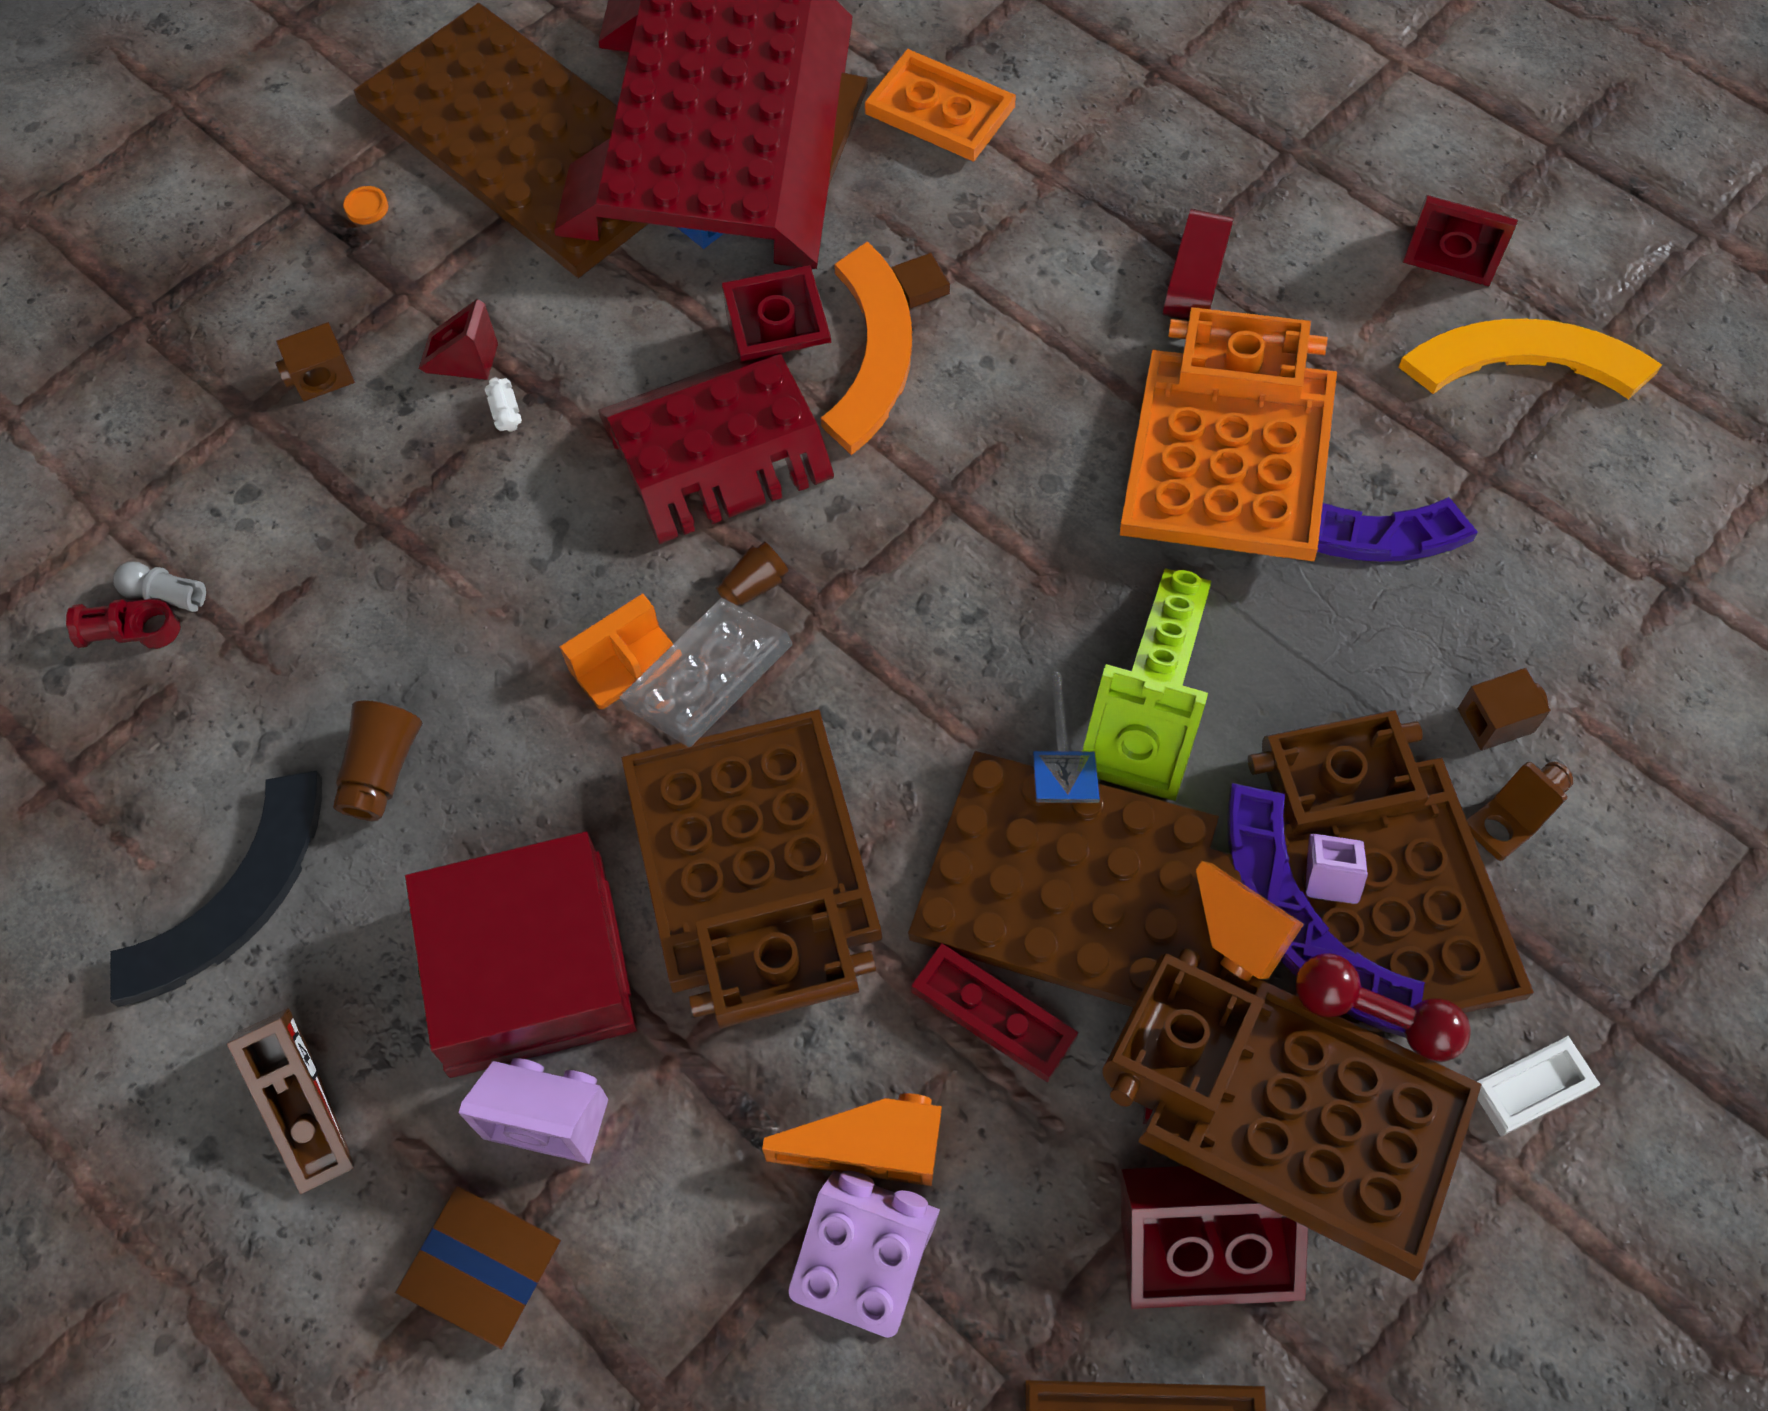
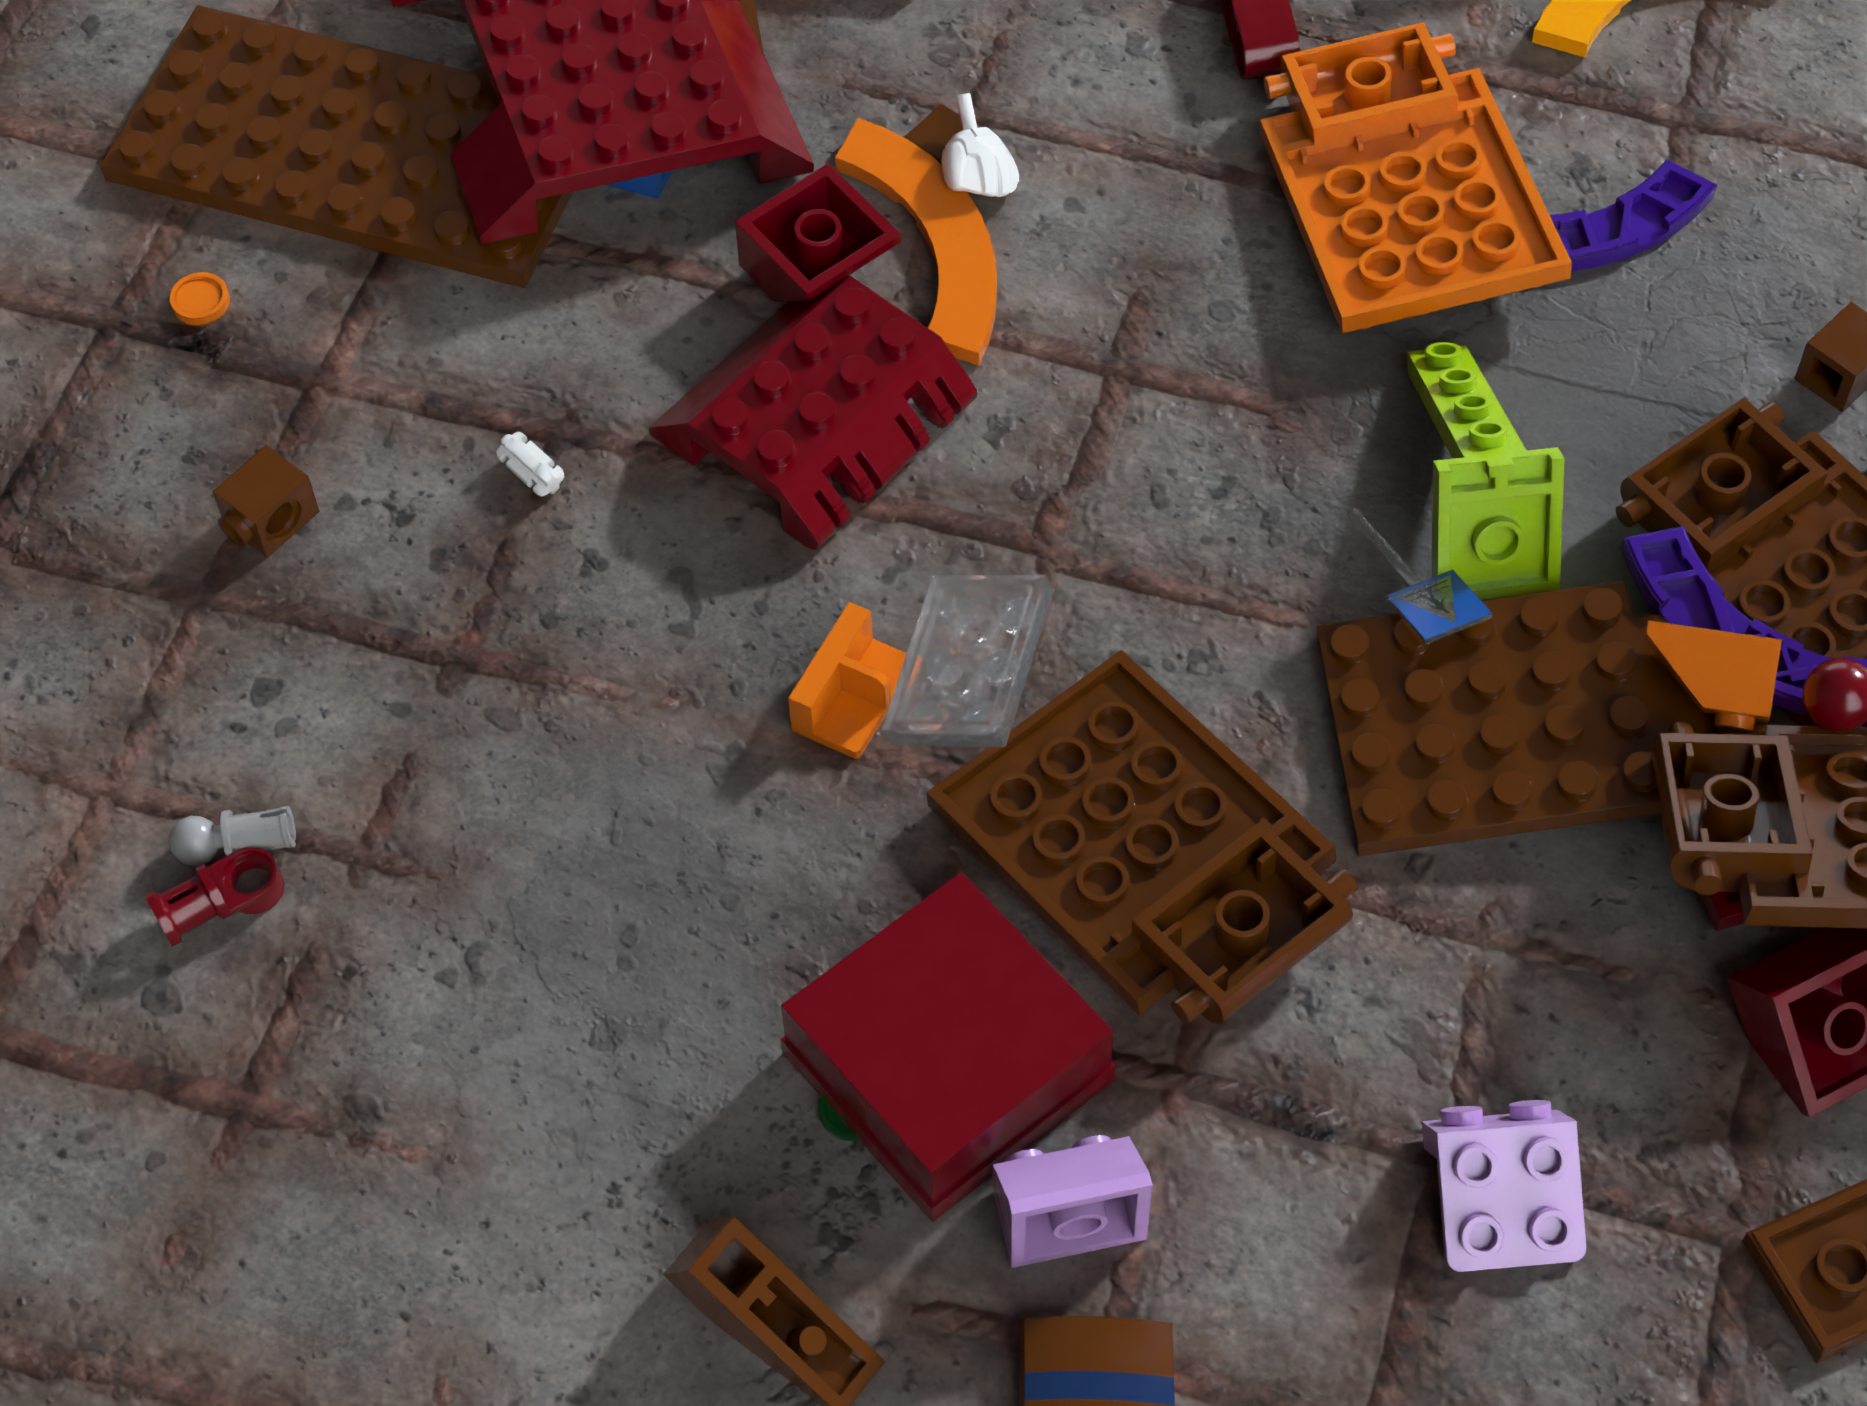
camera: 25 degrees left, 5 degrees down
black tile [110,770,322,1007] -> none
reddish brown plant [333,700,423,821] -> none
dark red slope [418,299,498,380] -> none
reddish brown cone [715,541,789,610] -> none
orange slope [762,1093,942,1186] -> none
dark red plate [911,943,1079,1083] -> none
lavender slope [1306,834,1368,904] -> none
none -> white piece [941,93,1019,197]

